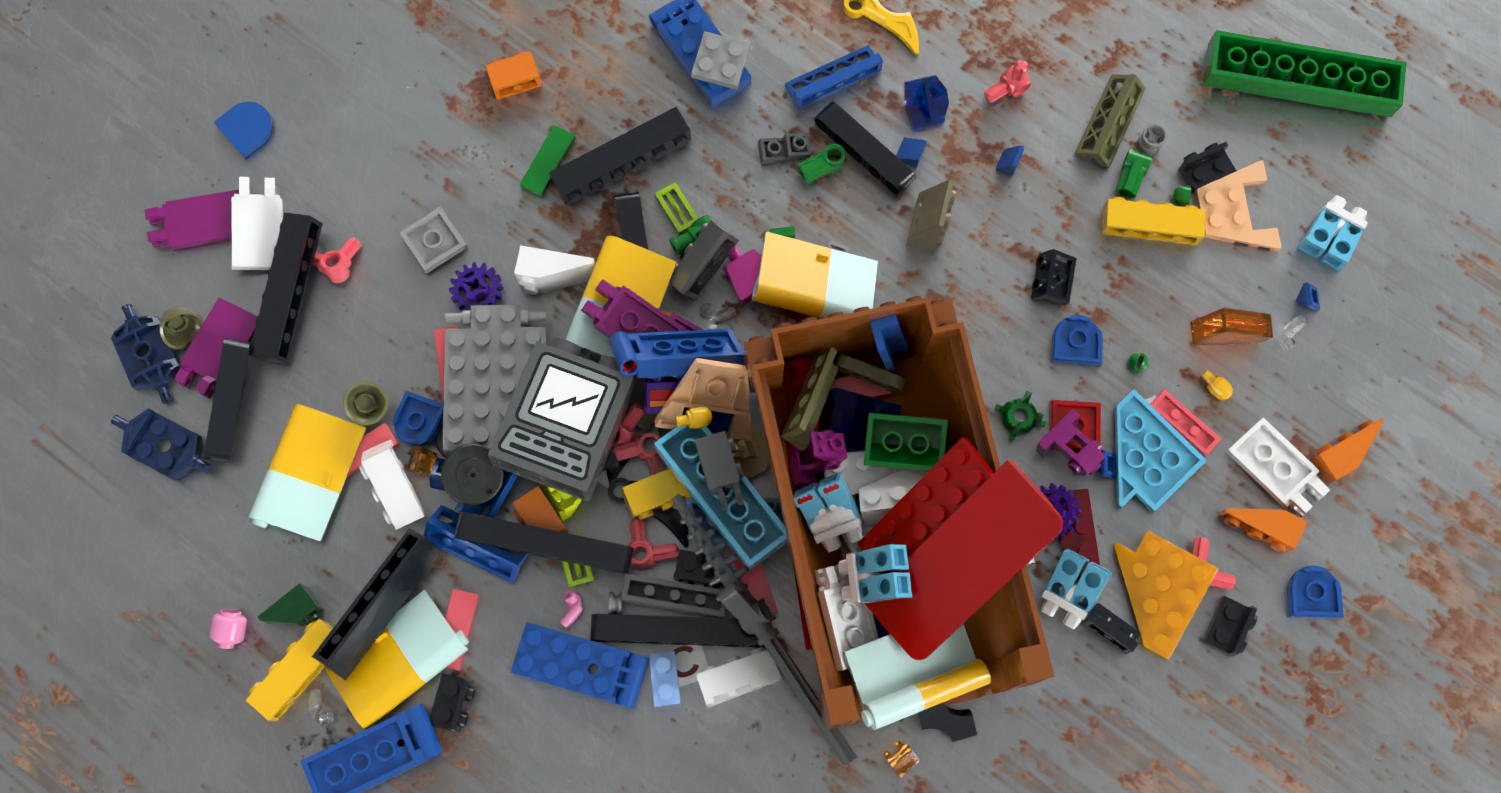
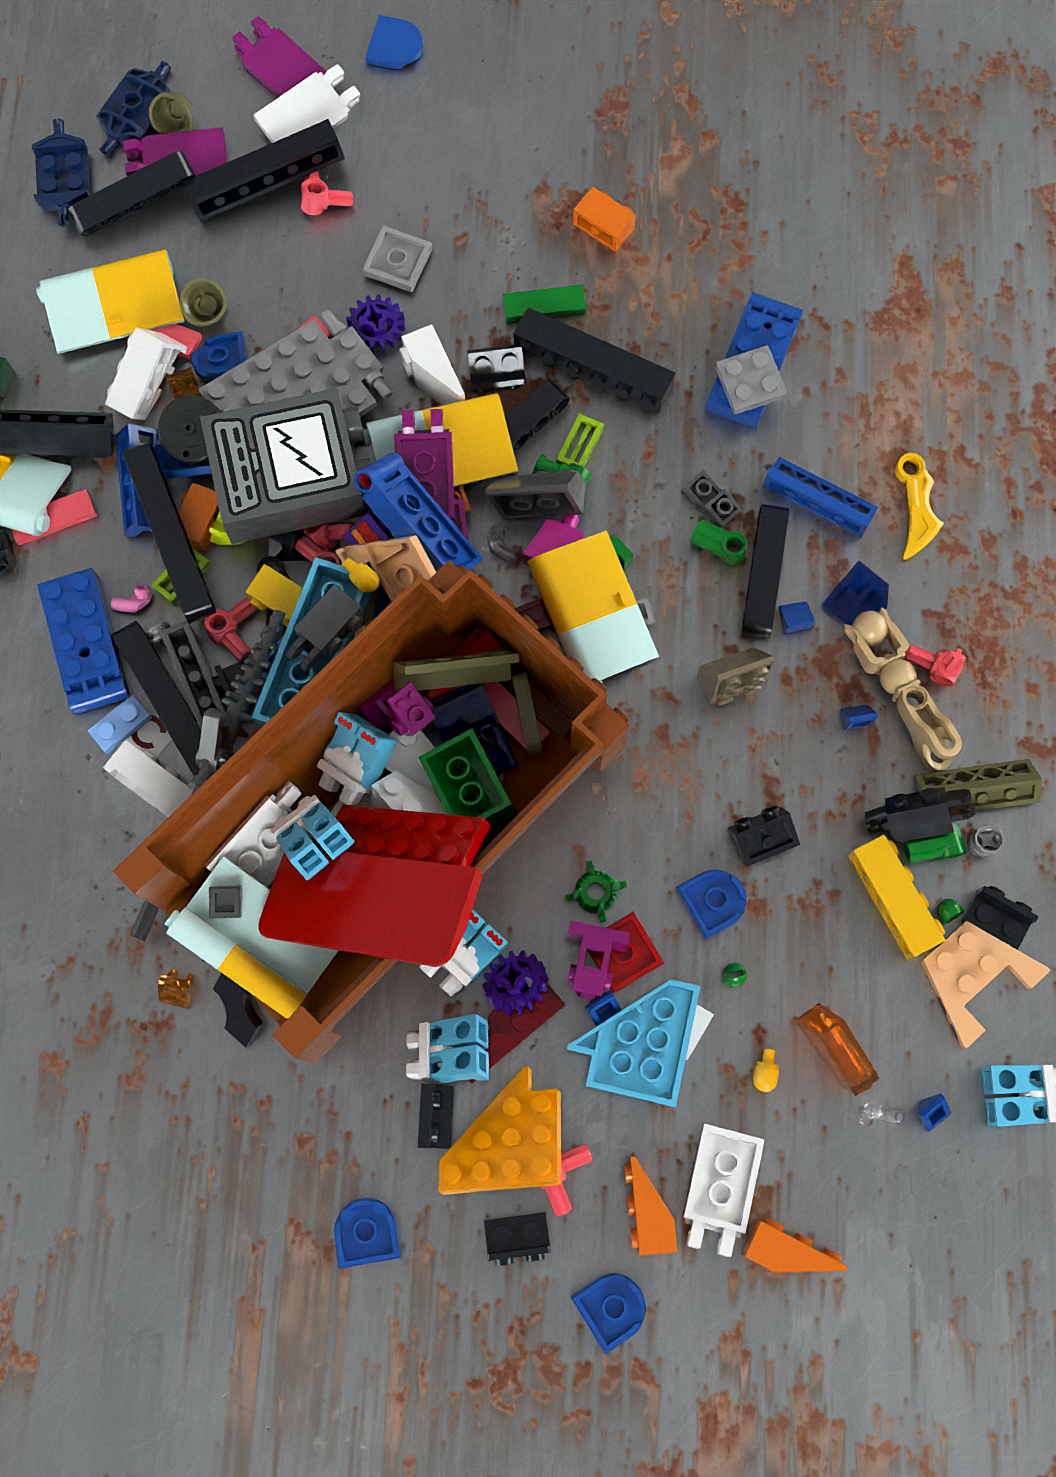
camera: 60 degrees right, 0 degrees up
blue fence [870,314,909,375] -> none
coral tile [1150,389,1221,458] -> none
none -> dark grey tile [209,885,242,918]
none -> blue tile [334,1198,402,1269]
none -> black bracket [467,344,526,393]
none -> tan piece [844,607,962,772]
none -> black hinge [865,787,976,842]

